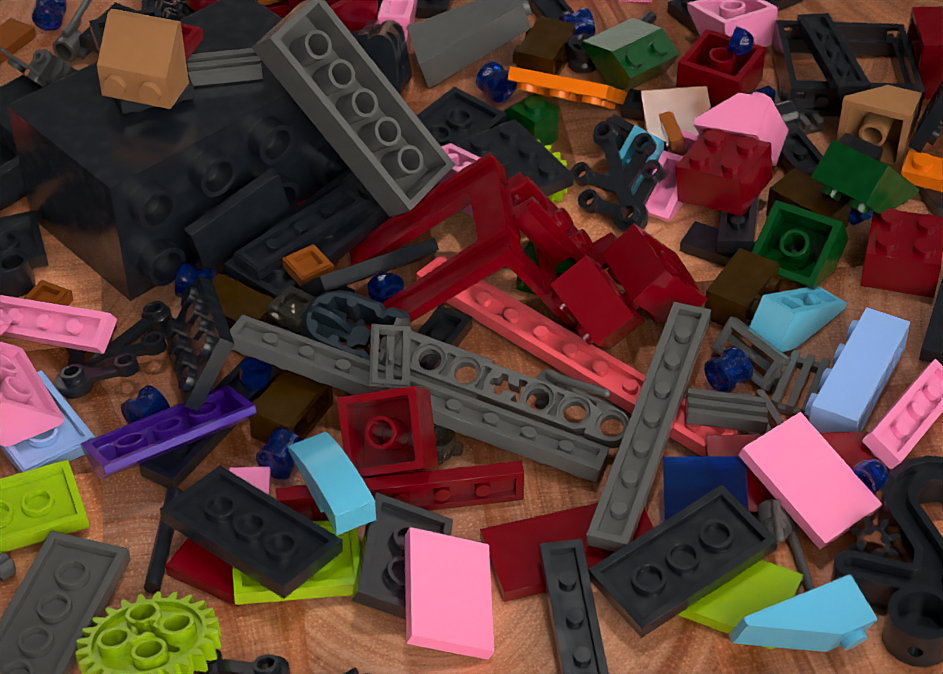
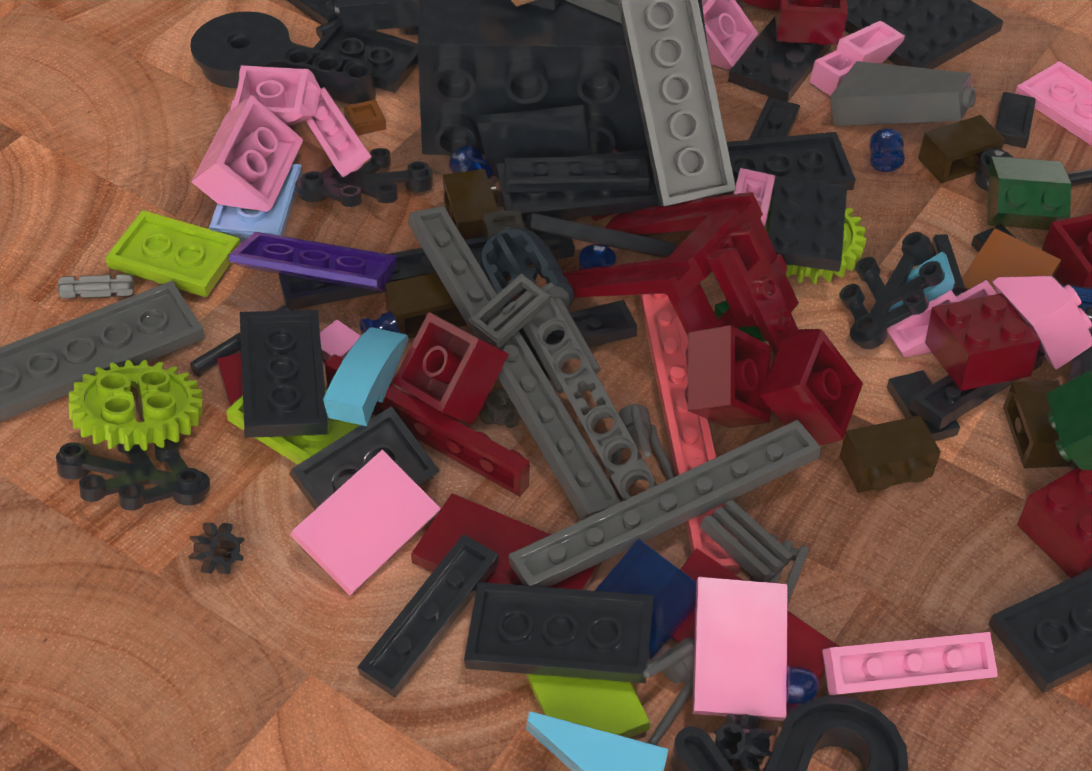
camera: 40 degrees right, 5 degrees up
clear blue wheel [121,385,170,424] -> none
black plate [164,275,235,411] -> none
clear blue hinge [239,357,272,391] -> none
dark orange tile [282,244,334,288] -> none
black hips [350,19,412,94] -> none
dark green slope [502,93,559,146] -> none
orange plate [507,66,628,110] -> none
clear blue wheel [559,7,596,36] -> none
dark orange tile [659,111,687,156] -> none
clear blue wheel [704,346,754,393] -> none
dark grey tile [711,316,792,392] -> none
medium azure slope [750,286,847,352] -> none
dark green slope [752,200,849,290] -> none
dark grey tile [771,349,830,420] -> none
light blue brick [805,307,910,433] -> none

